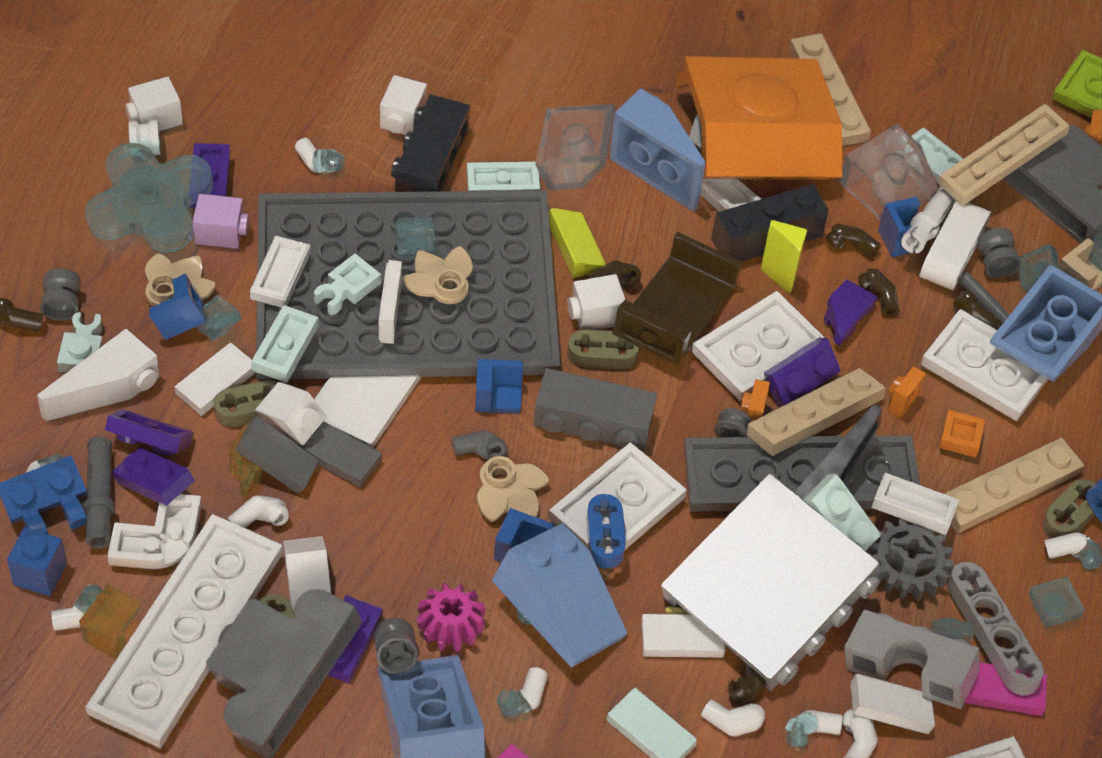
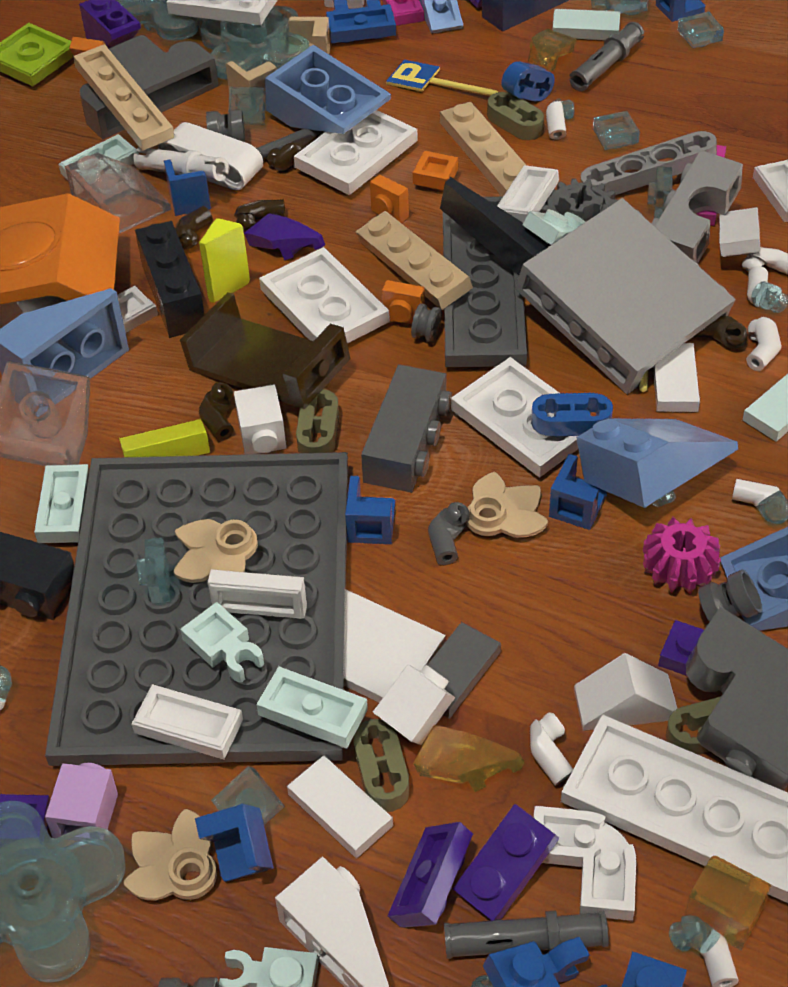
camera: 80 degrees left, 5 degrees down
dark grey tile [235,416,319,494] -> none
dark purple plate [764,337,841,407] -> none

